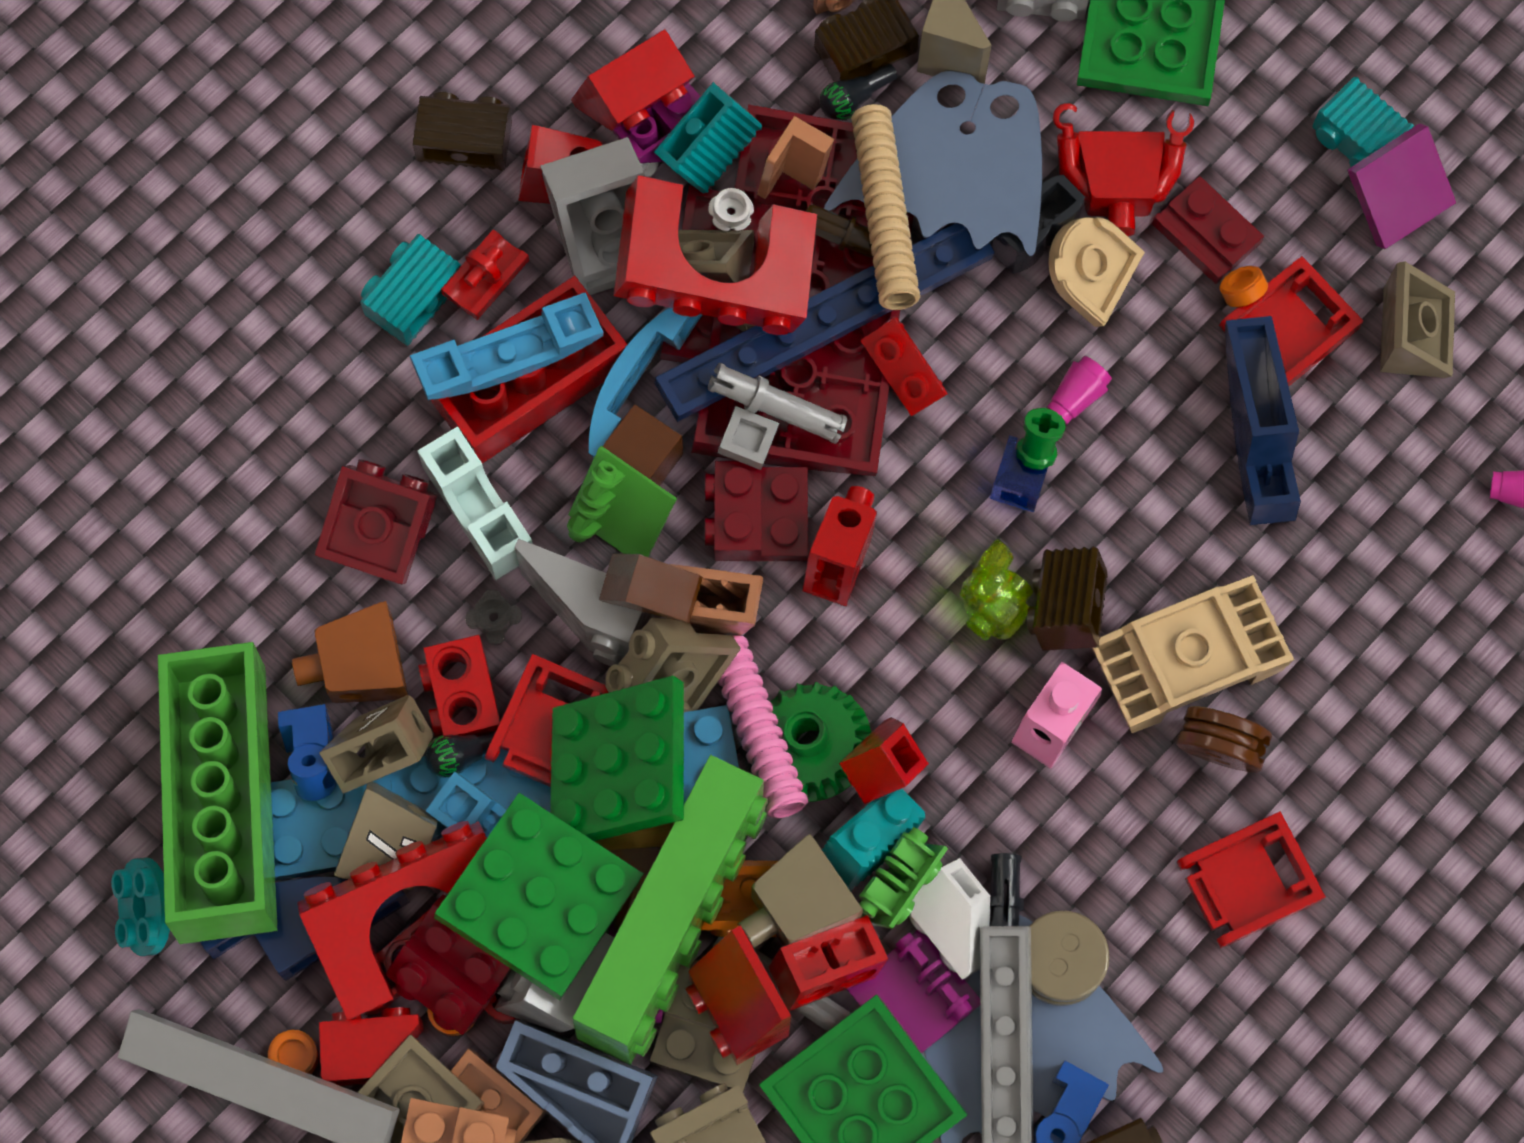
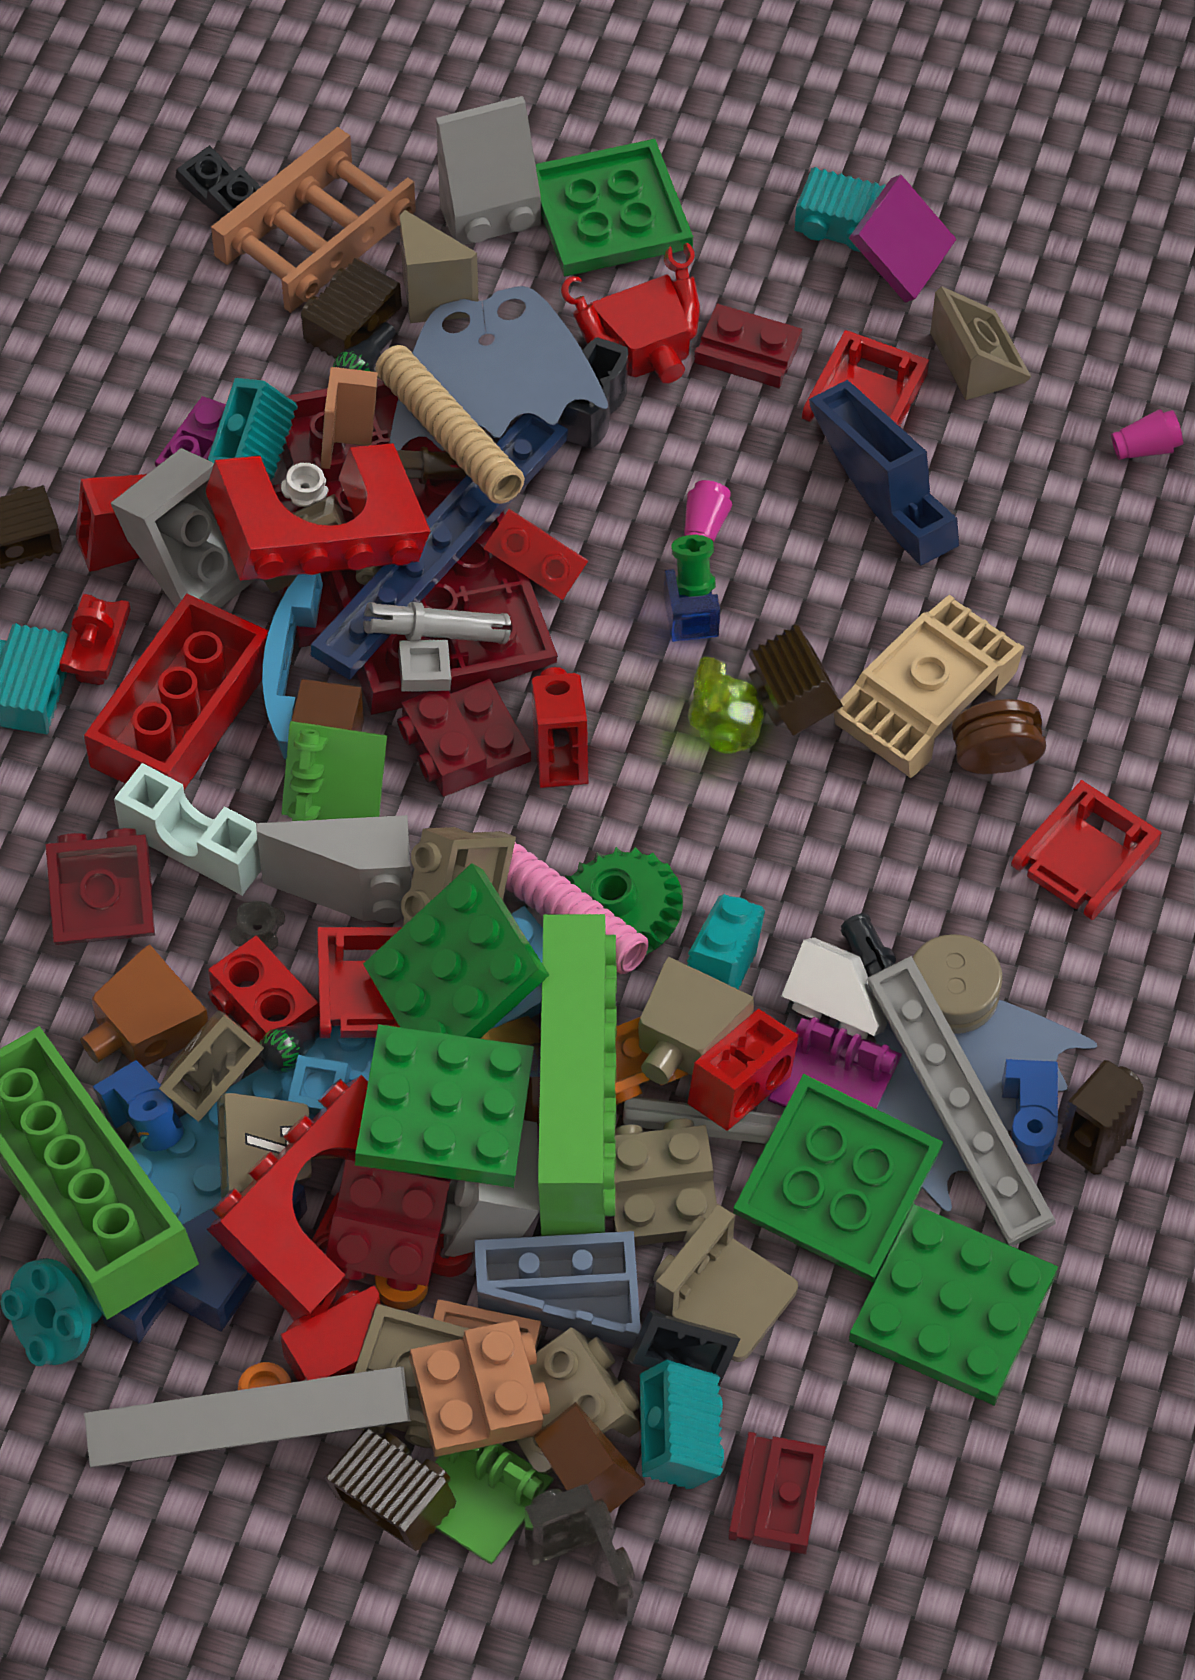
camera: 25 degrees left, 15 degrees down
dark azure slope [410,292,603,400] -> none
red slope [571,29,695,131] -> none
reddish brown slope [599,554,703,624] -> none
nougat slope [669,564,763,636] -> none
red slope [685,925,791,1065] -> none
red slope [839,717,929,804] -> none
bright green hinge [859,827,948,929] -> none
bright pink torso [1011,662,1102,769] -> none
tan tile [1049,217,1145,327] -> none
orange tile [1219,266,1268,307] -> none

